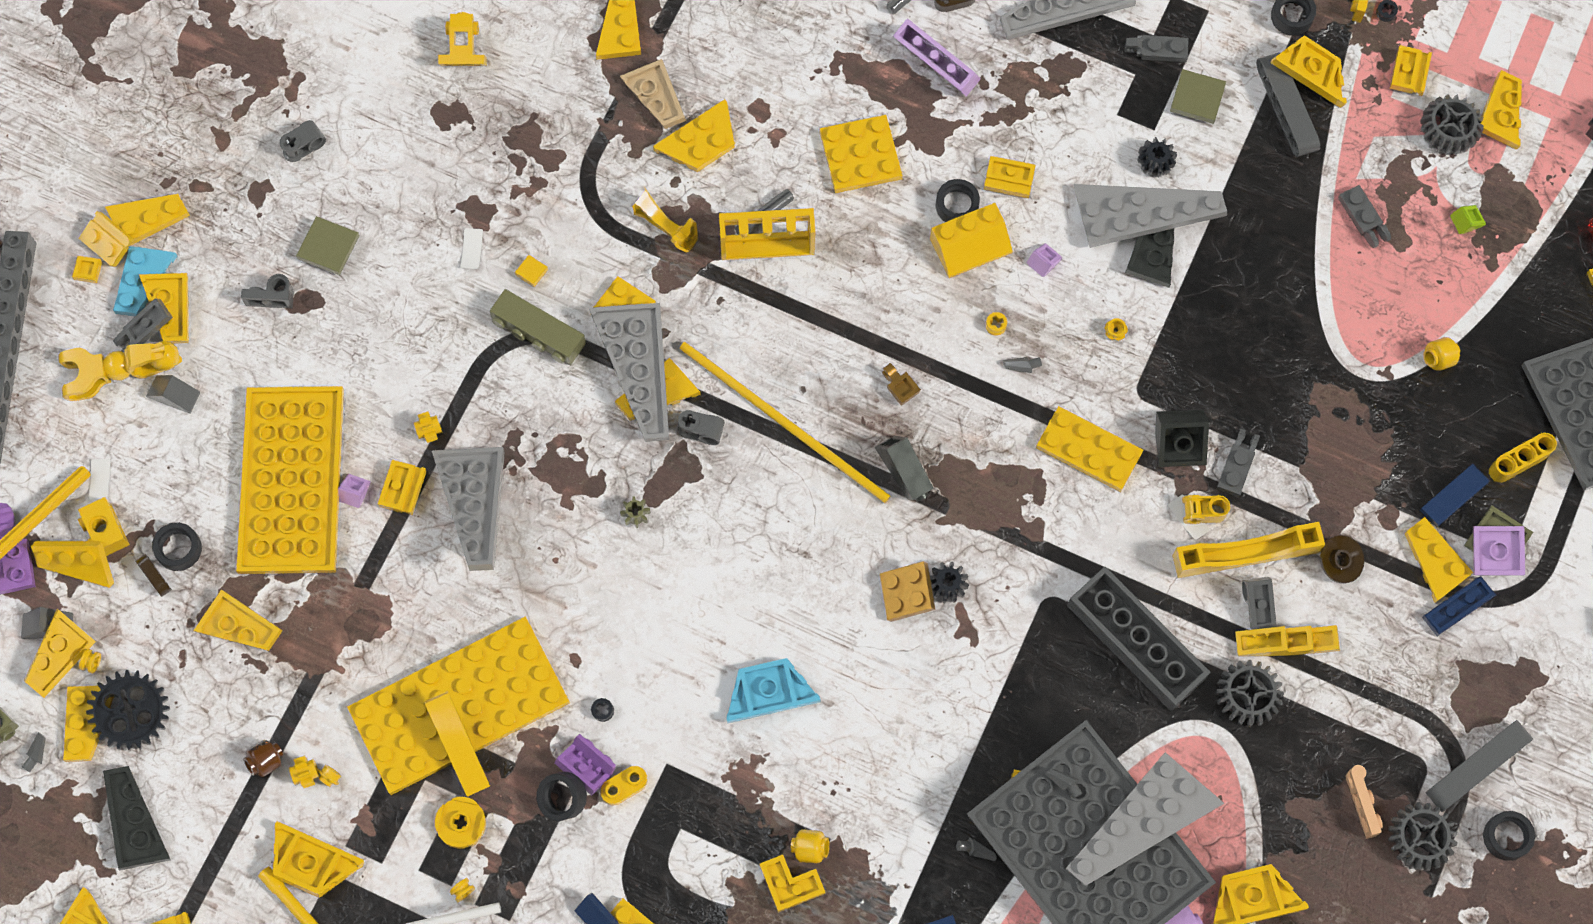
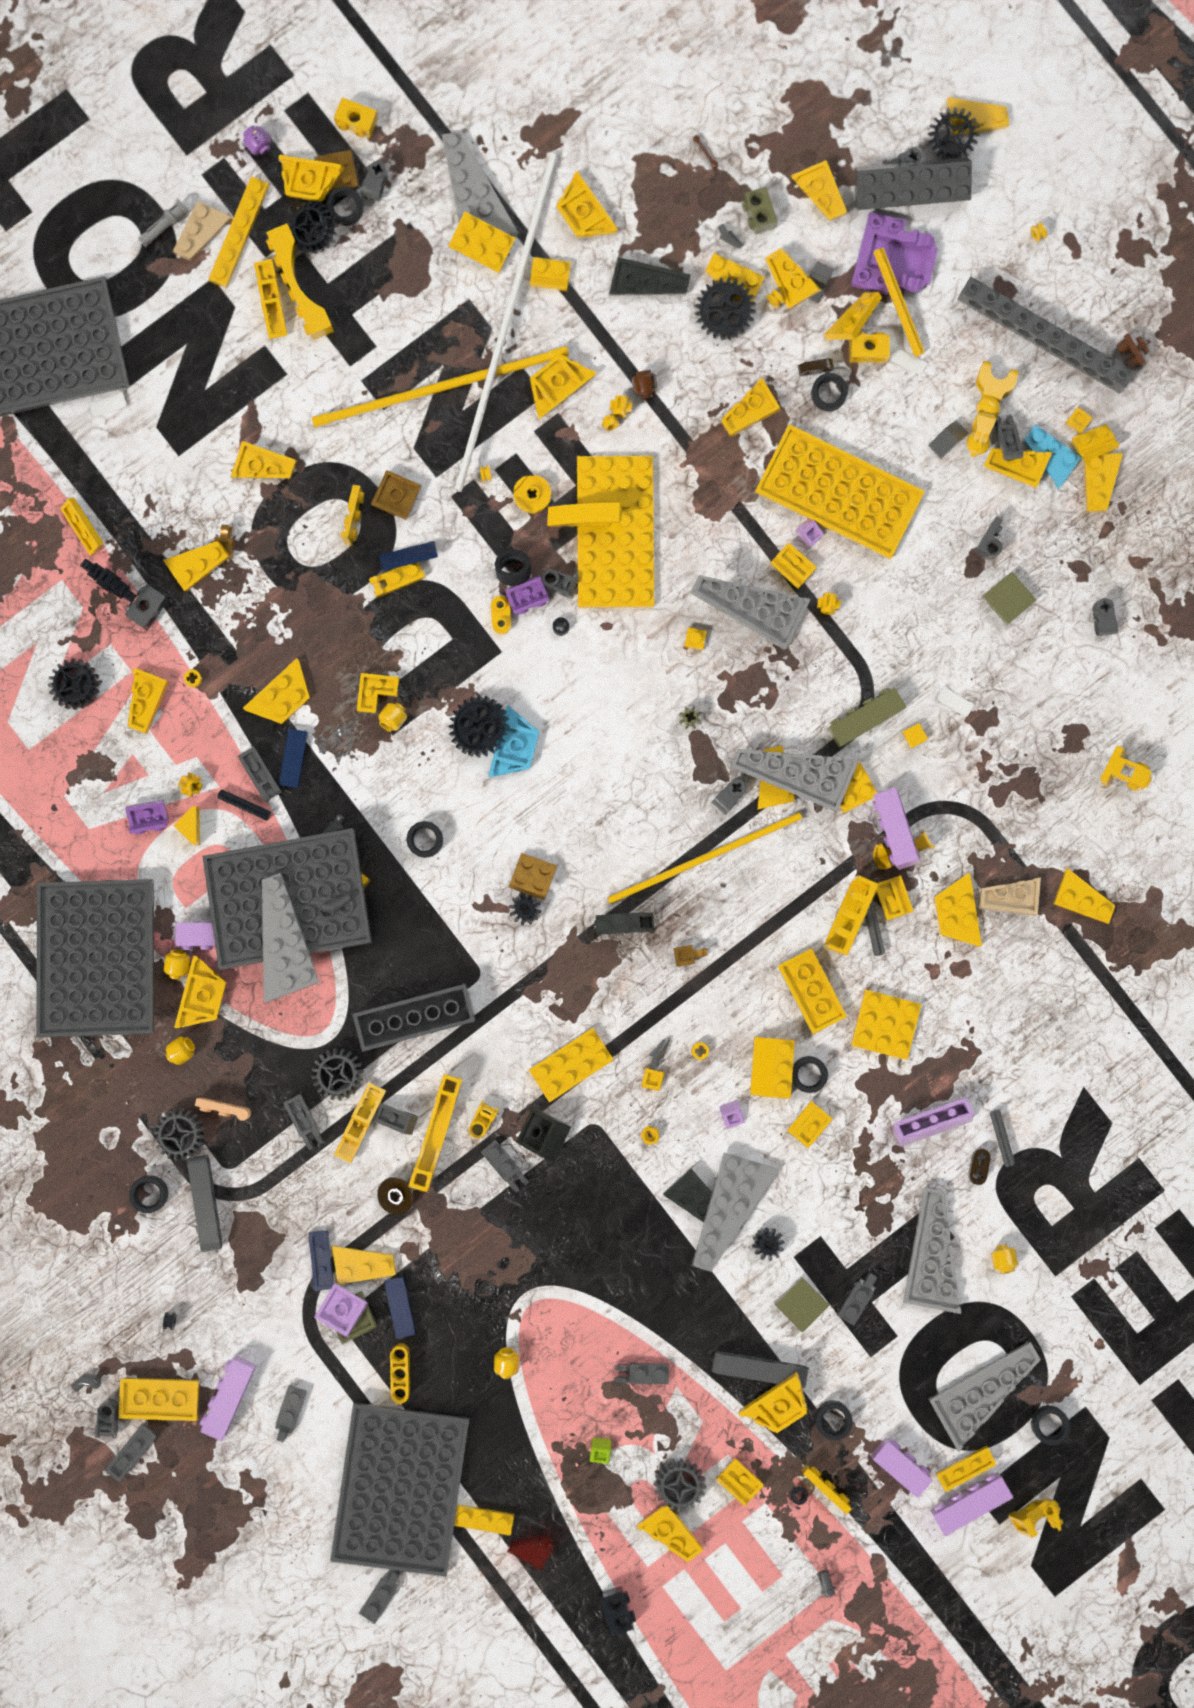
camera: 120 degrees right, 15 degrees up
none -> yellow head [166,1037,195,1065]
none -> dark grey hinge [283,1094,324,1150]
none -> black tyre [406,821,444,858]
none -> black gear [448,695,510,758]
none -> dark grey piece [542,569,579,599]
none -> yellow tile [641,1068,664,1091]
none -> yellow plate [684,627,706,650]
none -> yellow plate [777,948,847,1034]
none -> lavender brick [872,787,921,870]
none -> yellow plate [876,875,914,921]

